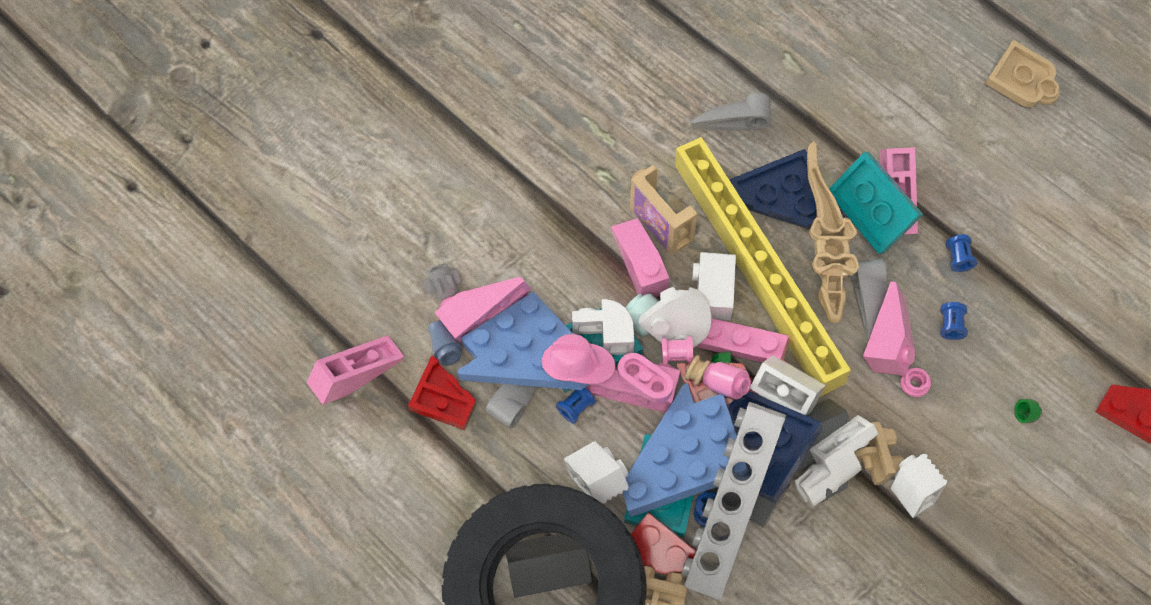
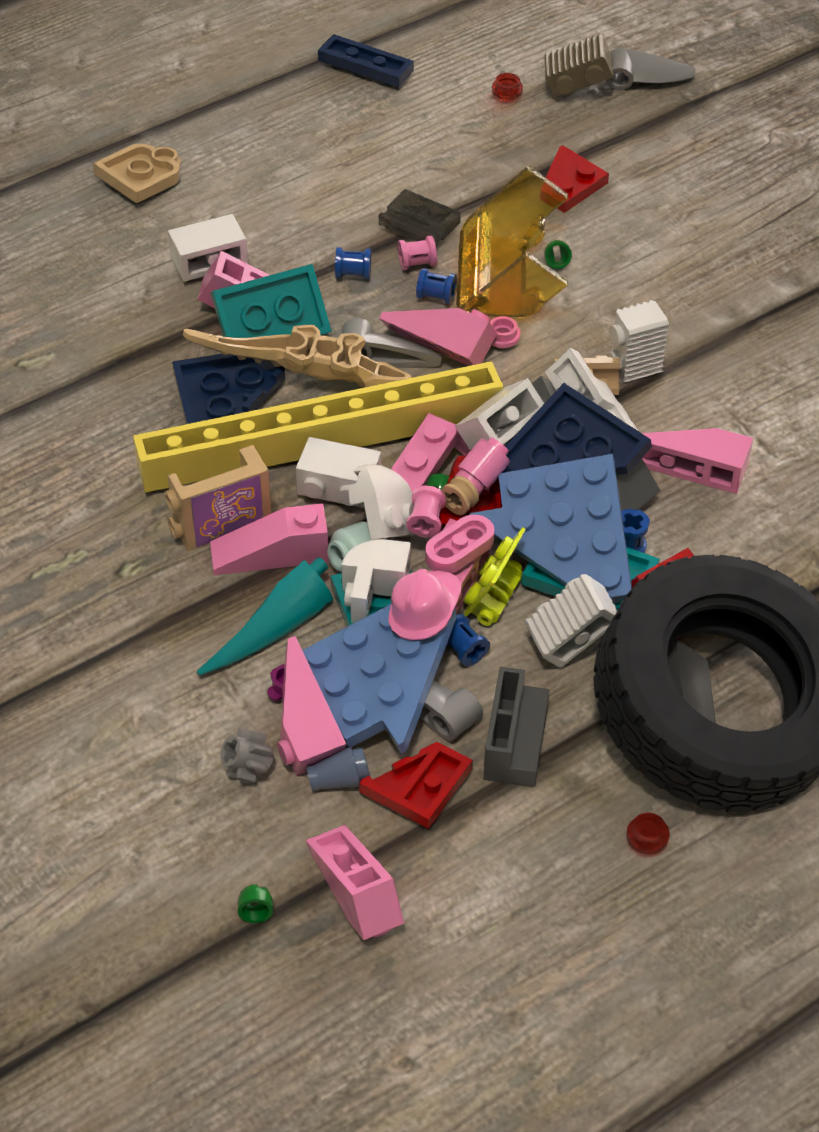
camera: 80 degrees left, 15 degrees down
light grey brick [681,402,786,600] -> none
light grey piece [691,93,771,130] -> none
none -> white brick [168,214,248,282]
none -> teal piece [196,557,333,676]
none -> green hinge [237,884,273,923]
none -> clear smoke plate [378,189,461,248]
none -> bright pink bush [397,236,437,271]
none -> clear yellow windscreen [456,165,568,318]
none -> neon yellow hinge [463,527,526,626]
none -> dark grey piece [483,667,550,787]
none -> clear red plate [626,812,670,855]
none -> bright pink slope [642,428,753,494]

